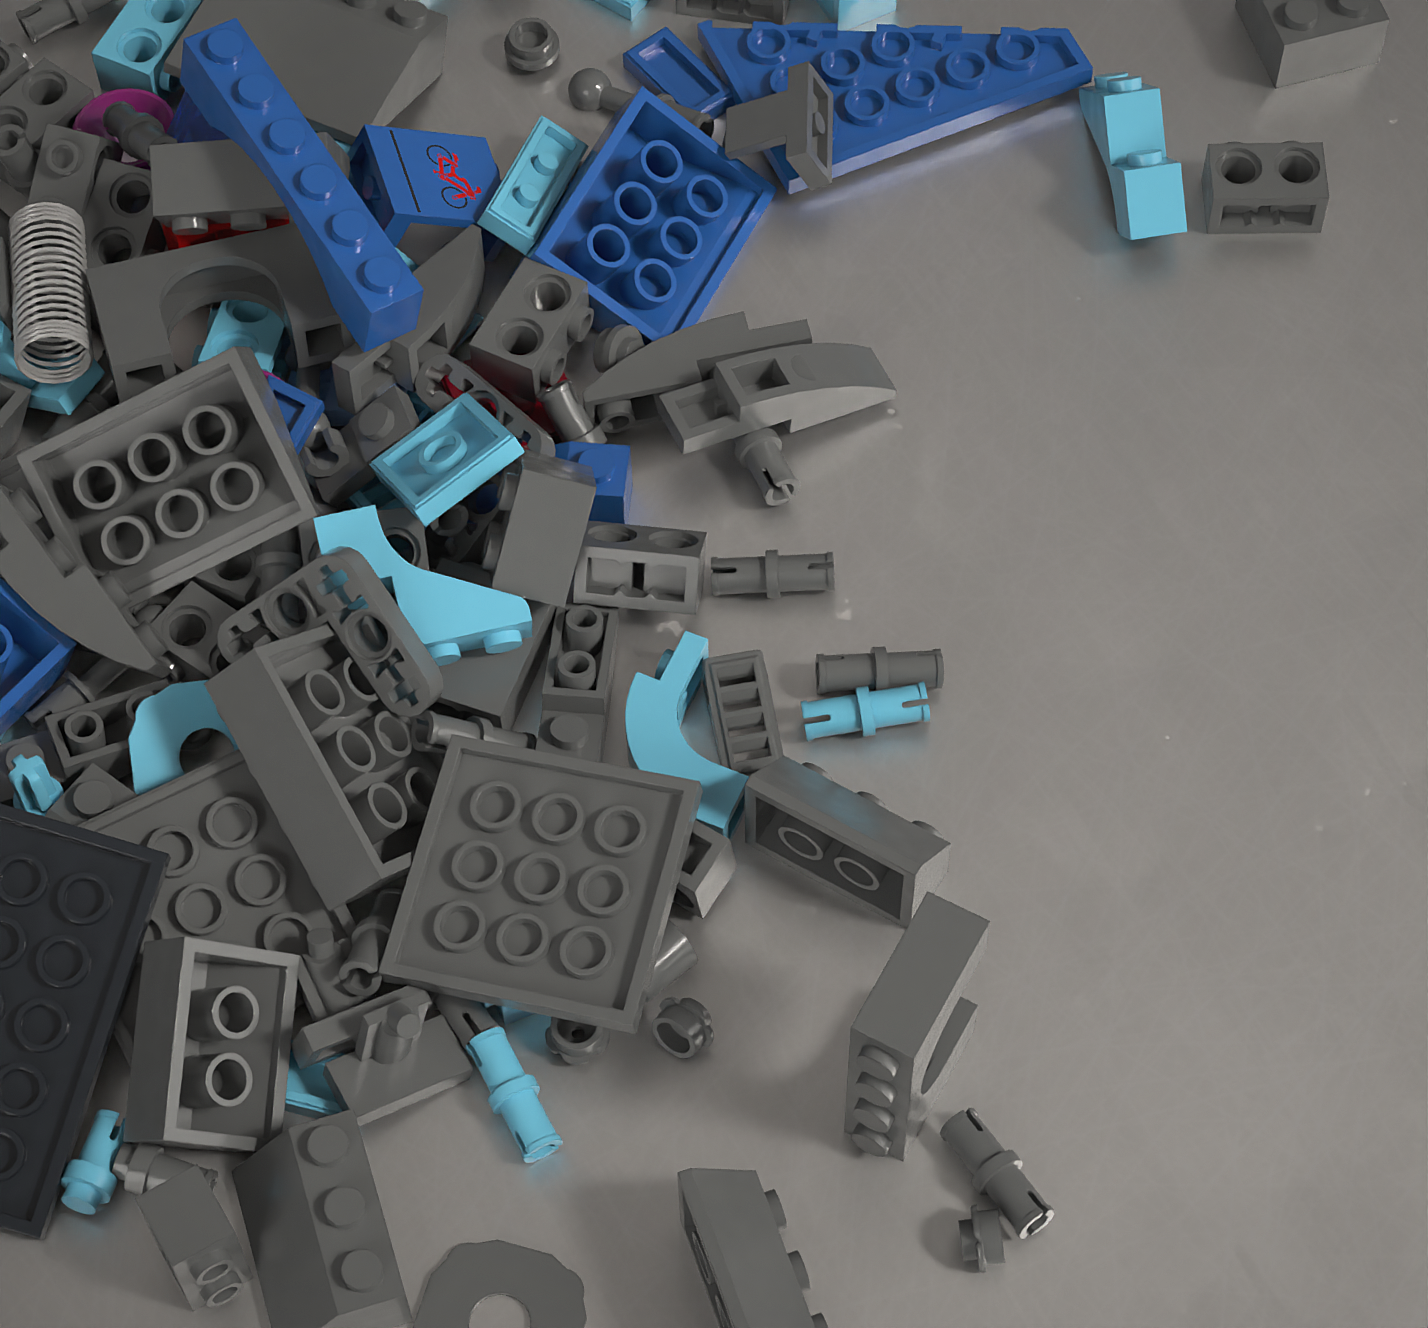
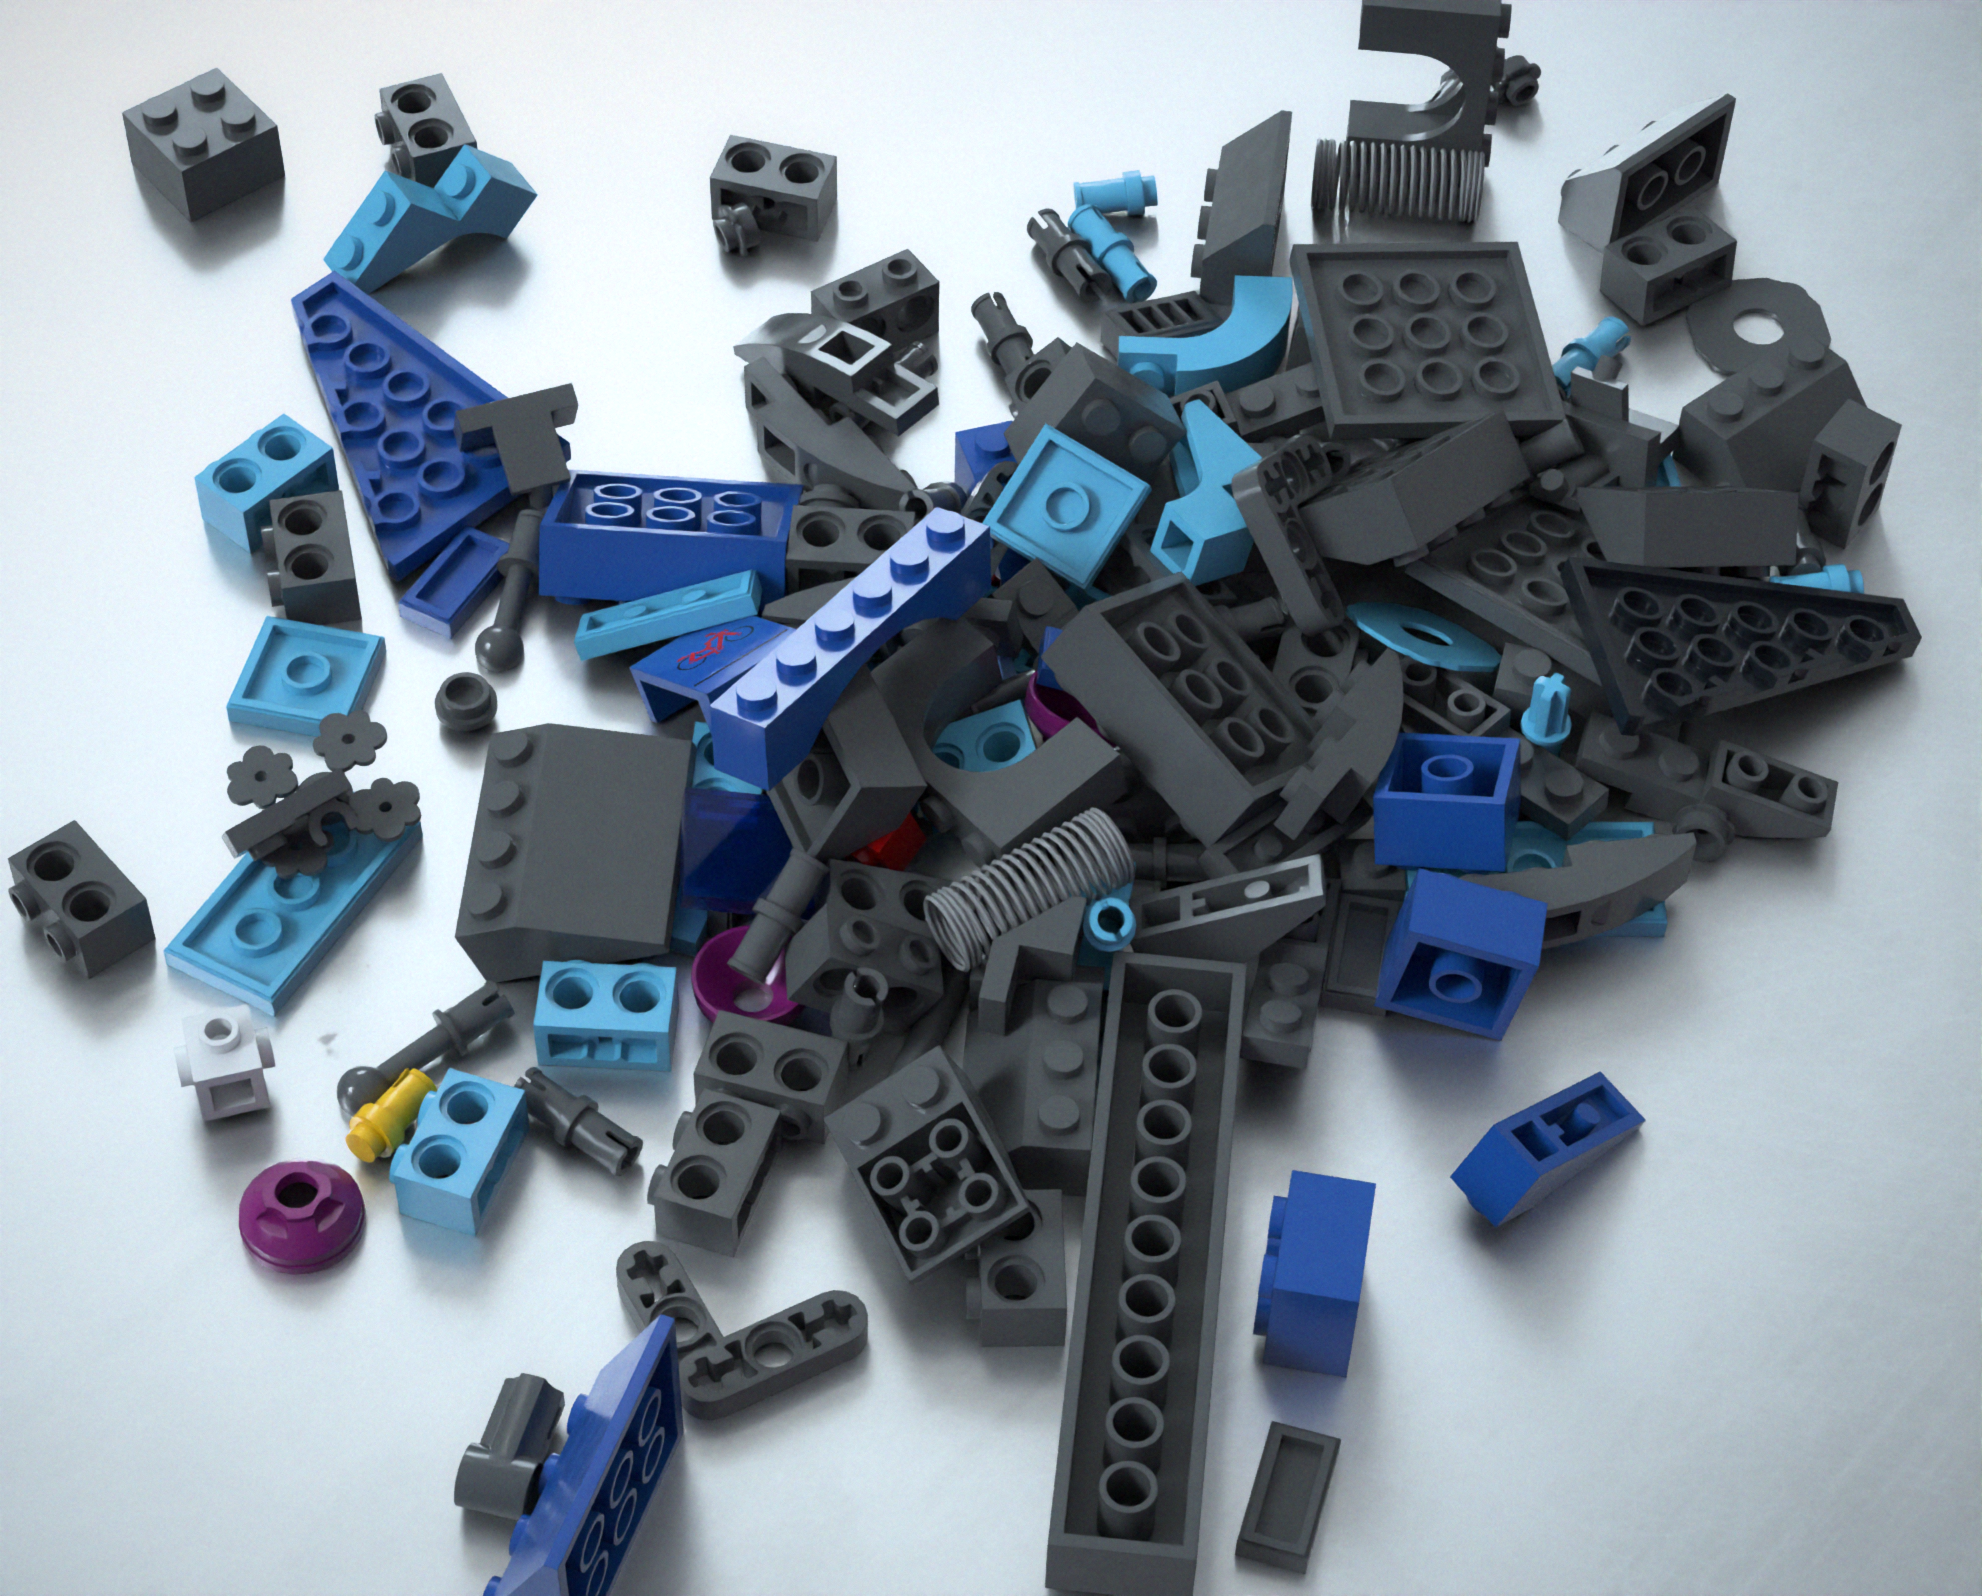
camera: 115 degrees left, 10 degrees down
none -> dark grey brick [709,134,838,241]
none -> dark grey plate [713,202,761,257]
none -> dark grey brick [811,248,940,353]
none -> medium azure animal [1073,170,1158,216]
none -> light grey piece [1310,137,1485,223]
none -> dark grey brick [1600,206,1737,326]

